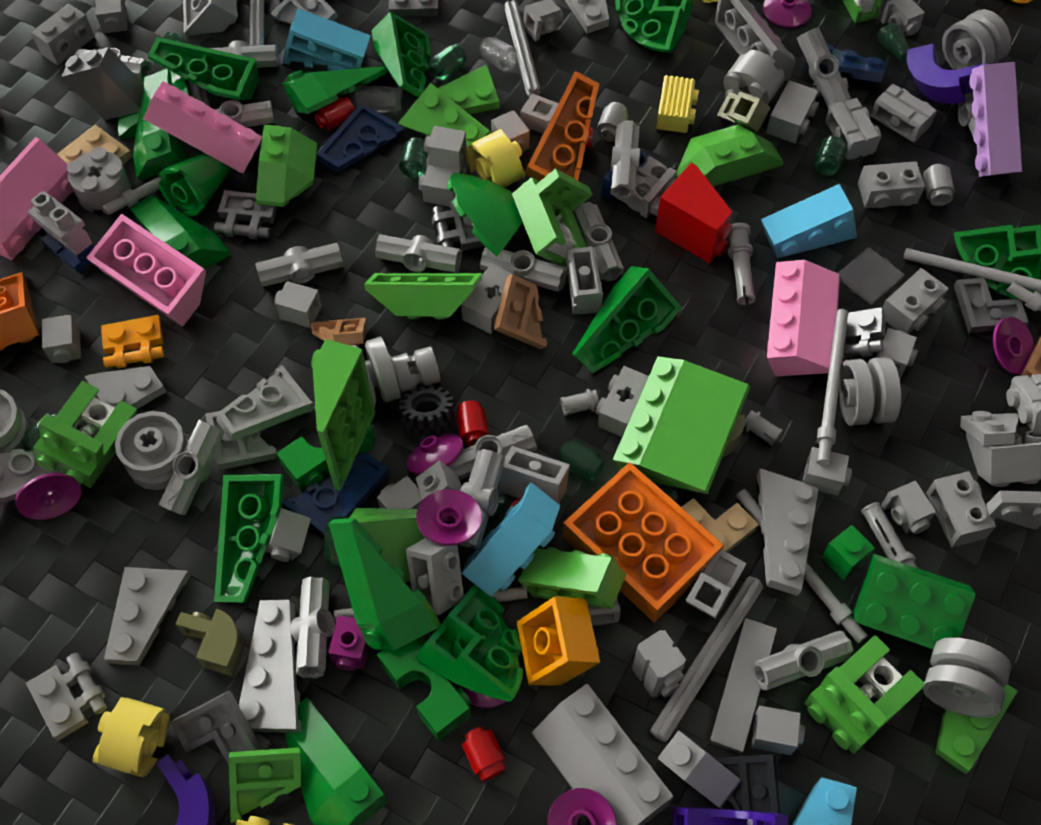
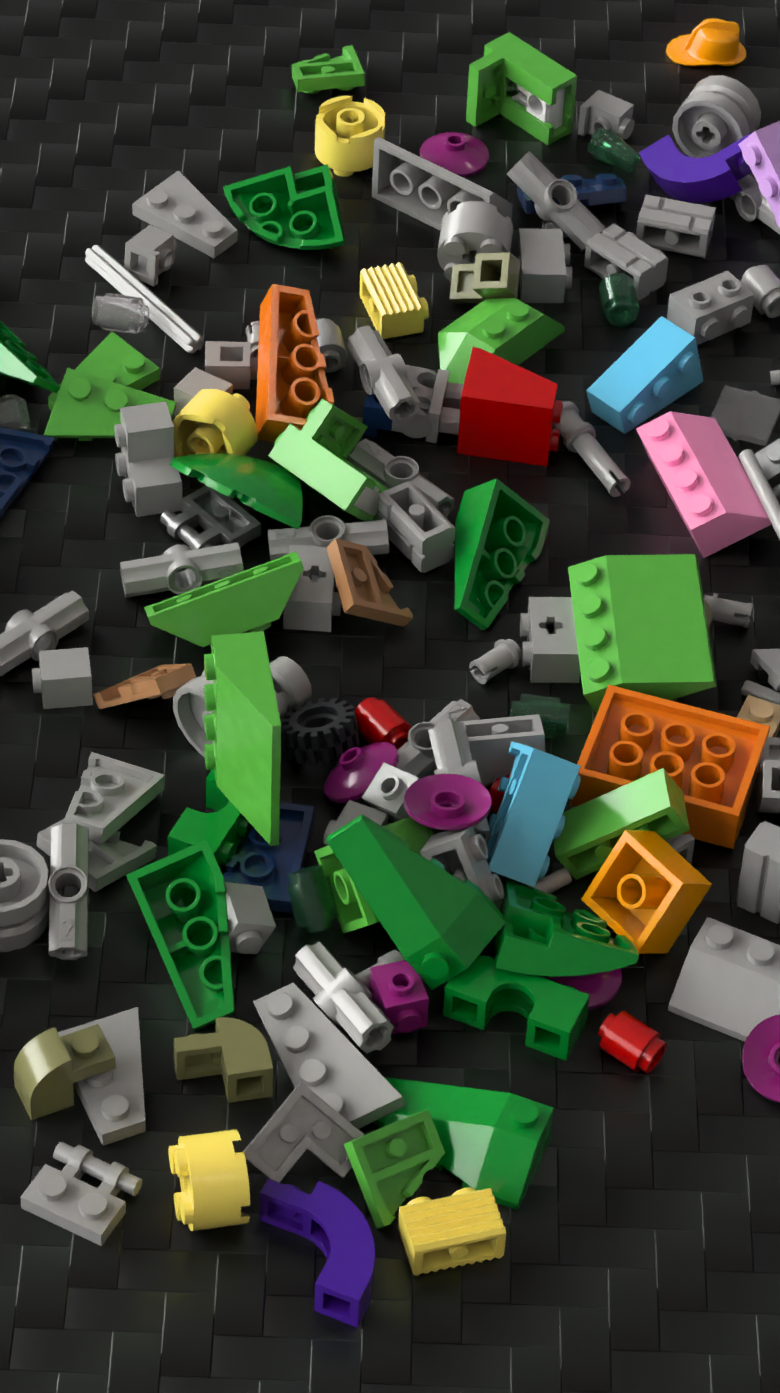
camera: 30 degrees left, 15 degrees down
clear green brick [399,137,428,178] -> none
clear green brick [429,44,467,80] -> none
none -> olive brick [14,1024,116,1120]

